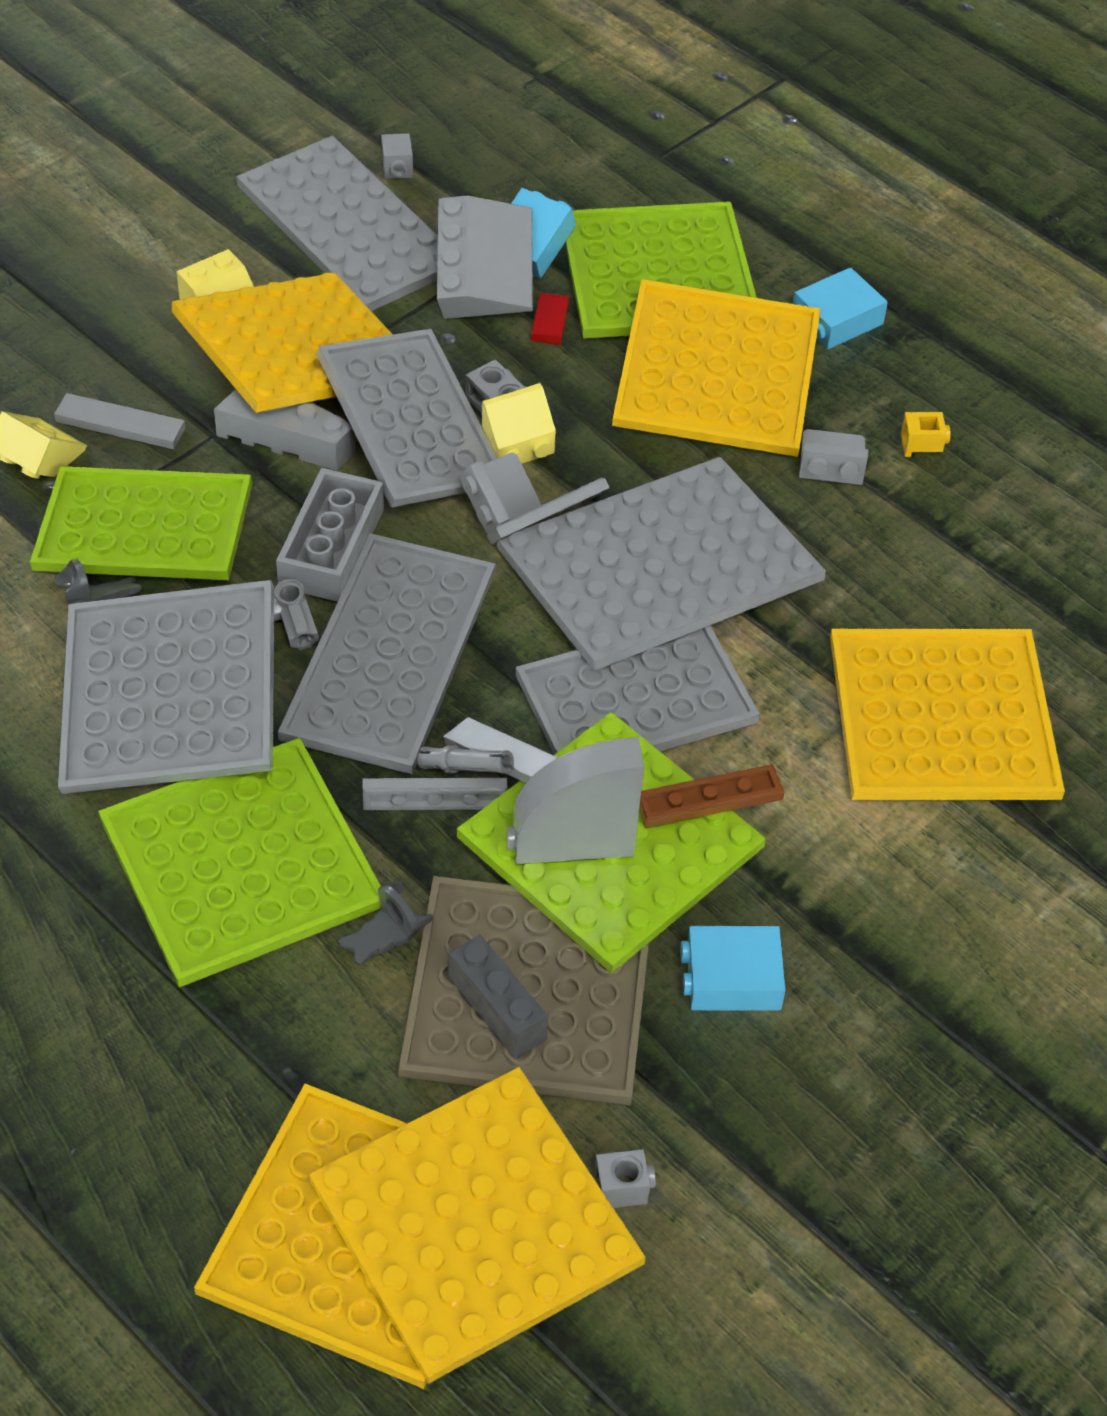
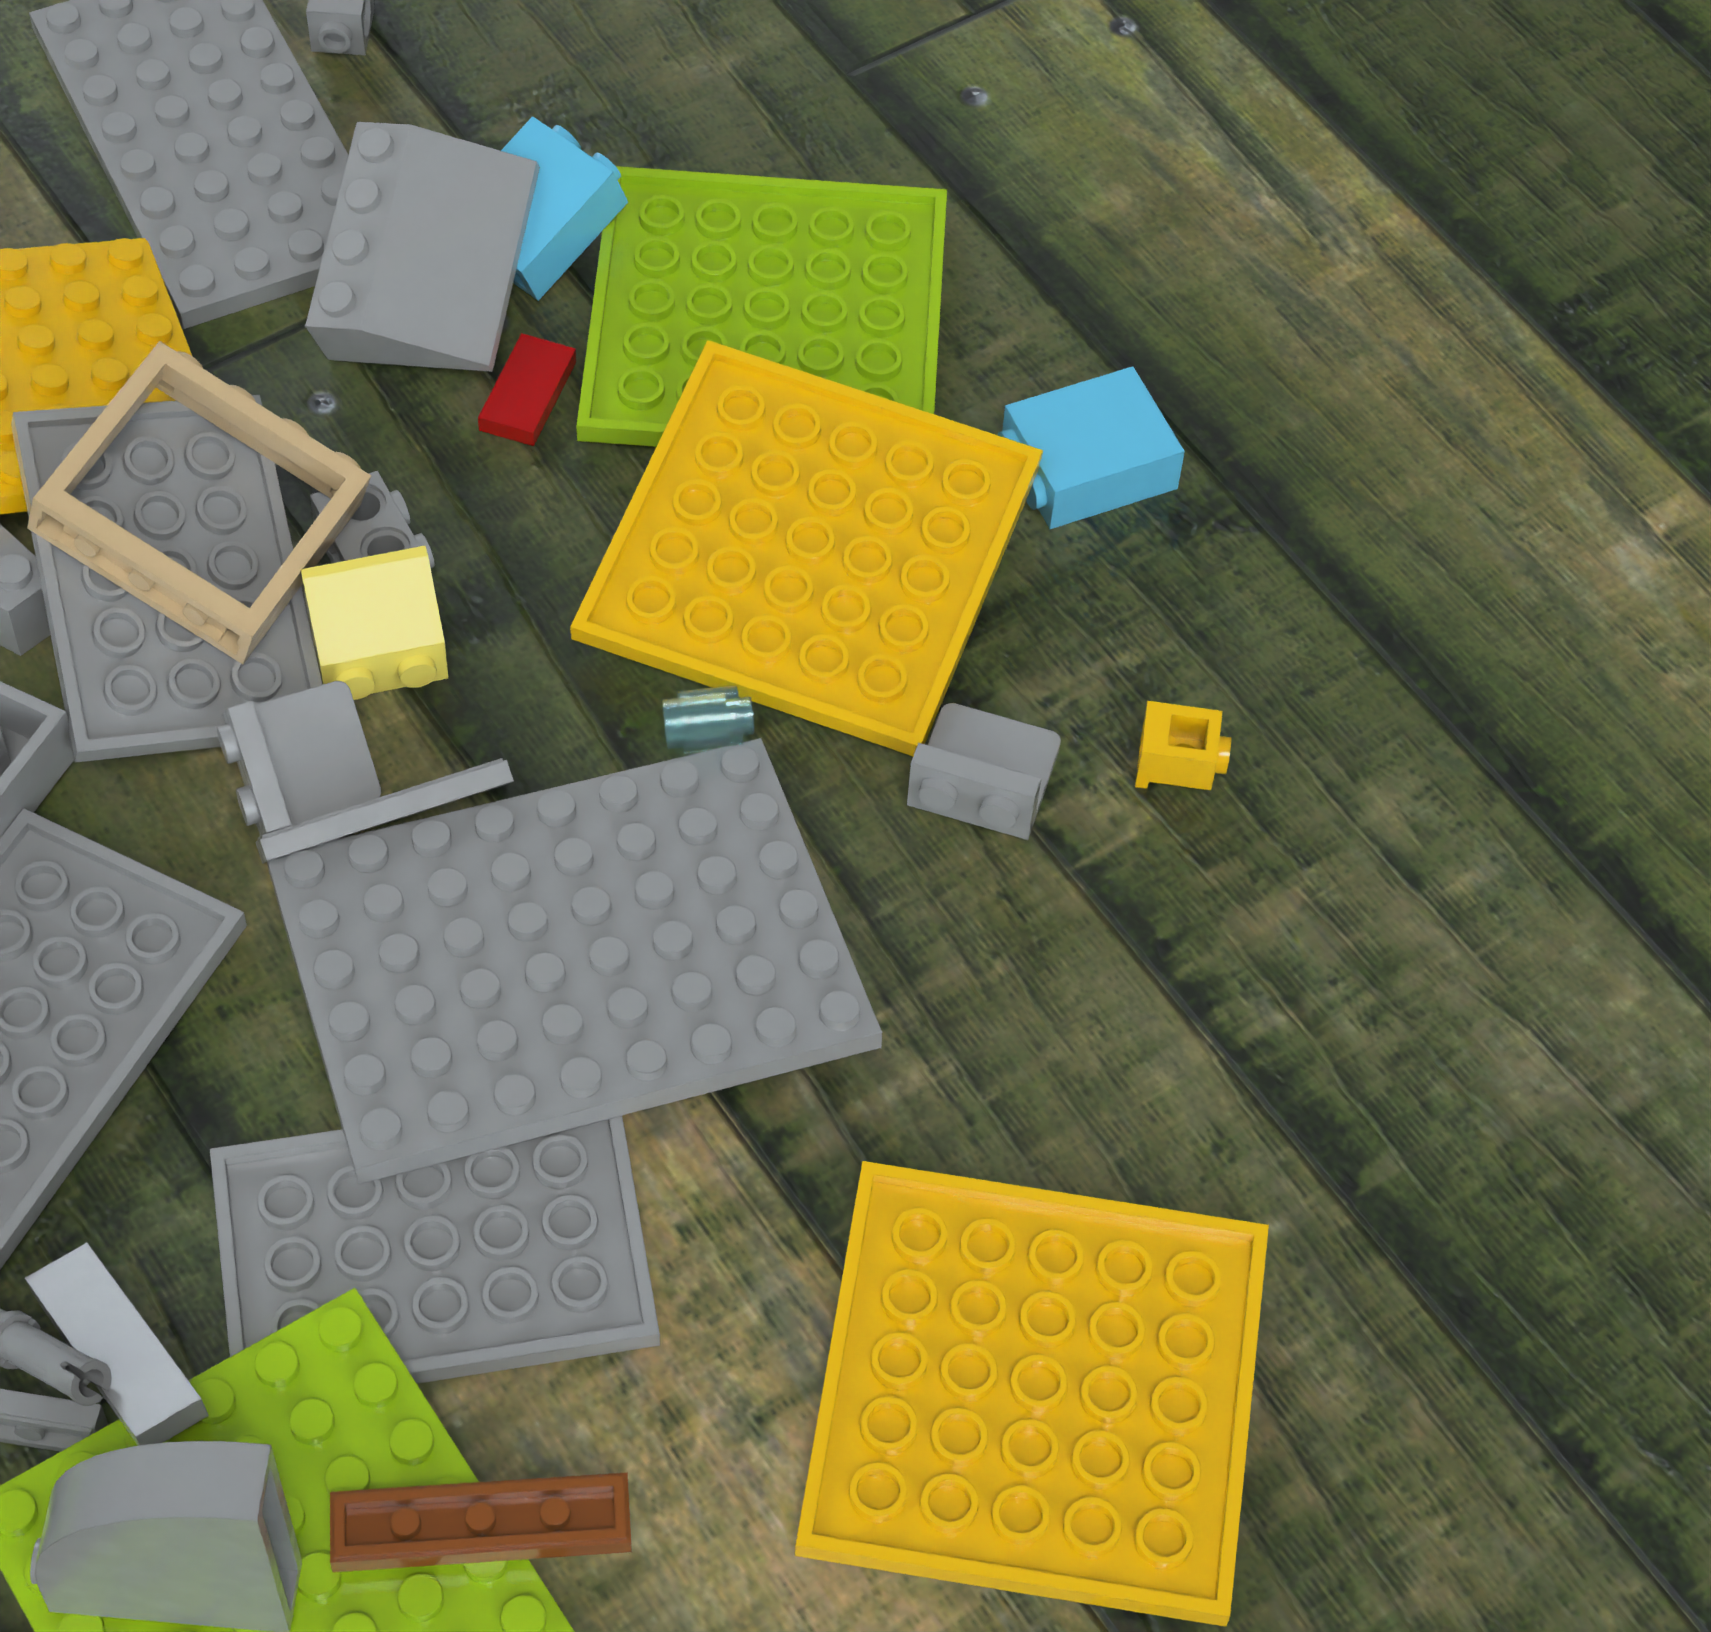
camera: 10 degrees right, 5 degrees up
none -> tan window [27,341,371,664]
none -> clear light blue brick [662,685,754,754]

